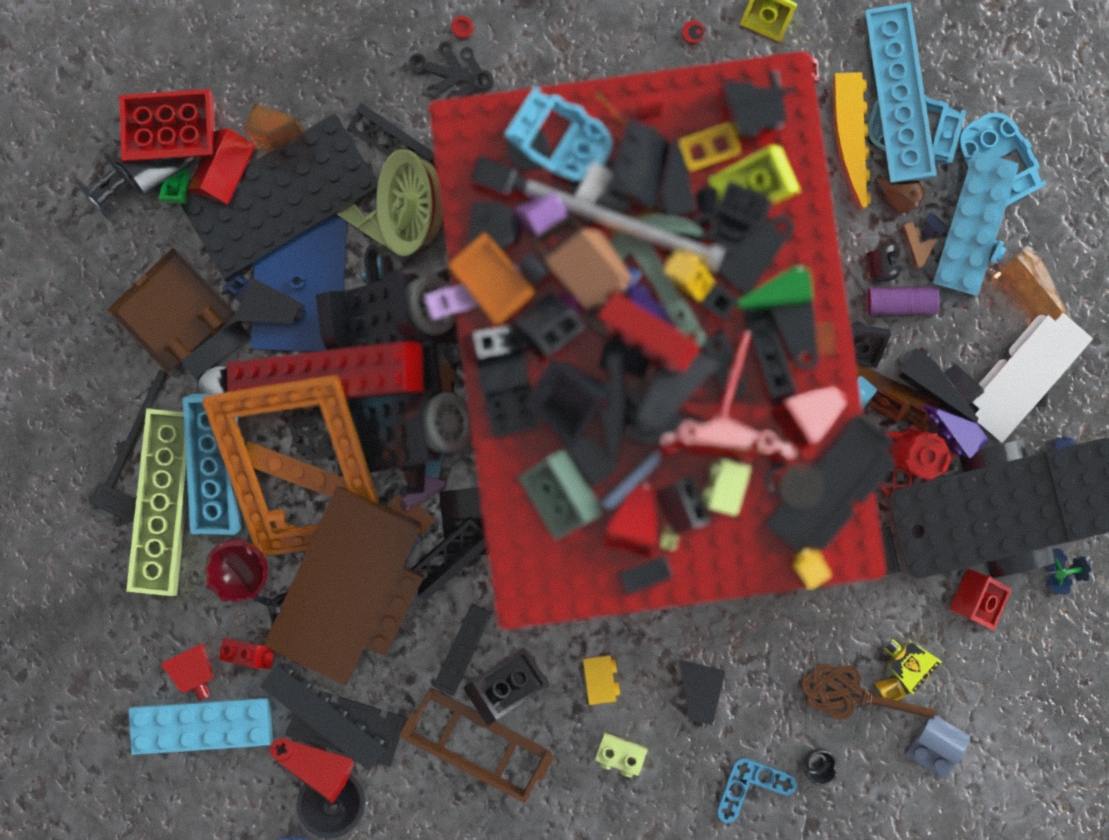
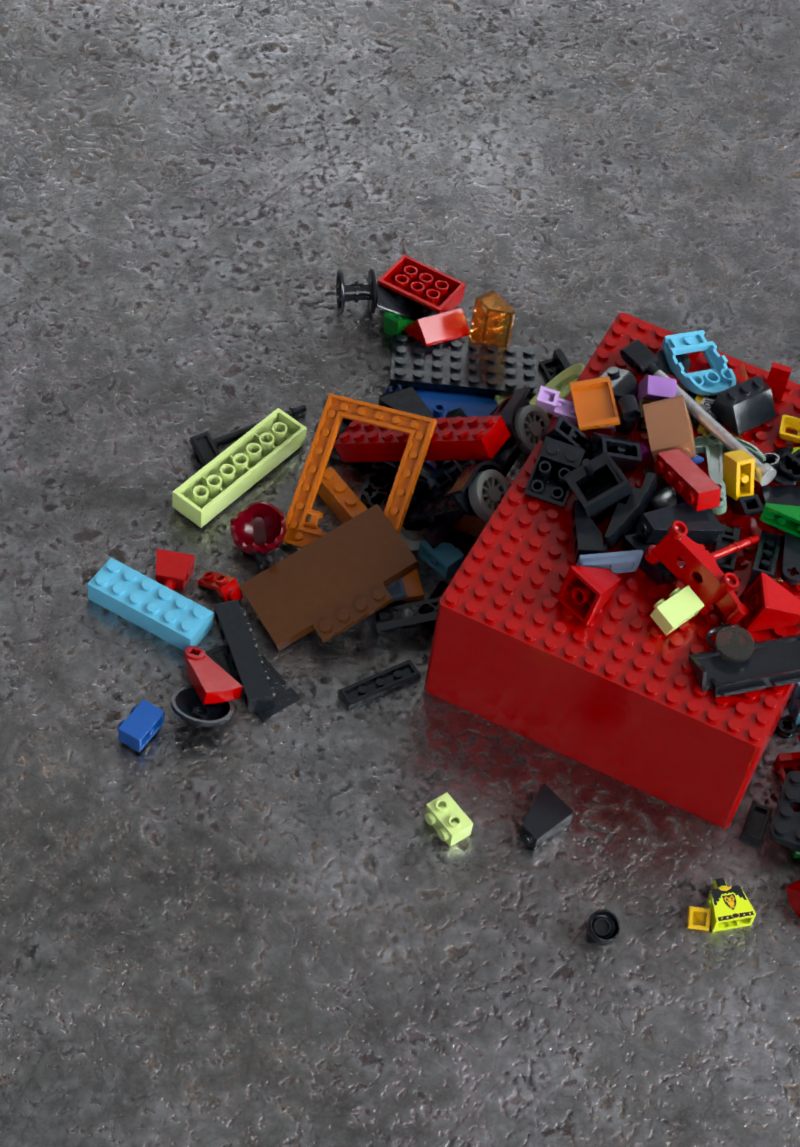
camera: 25 degrees right, 35 degrees down
reddish brown piece [107,247,236,376] -> none
medium azure brick [183,394,243,535] -> none
reddish brown piece [398,687,555,803] -> none
lavender slope [399,476,446,512] -> none
black slope [463,648,549,726] -> none
sand green slope [518,449,604,540] -> none
white sticker [575,162,612,204] -> none
yellow brick [583,654,620,705] -> none
black tile [619,555,674,595] -> none
black brick [657,476,711,536] -> none
black slope [658,138,697,217] -> none
yellowish green piece [660,524,679,550] -> none
dark azure beam [717,758,797,823] -> none
yellow slope [791,550,831,590] -> none
reddish brown piece [802,664,936,720] -> none
sand blue brick [906,716,970,778] -> none

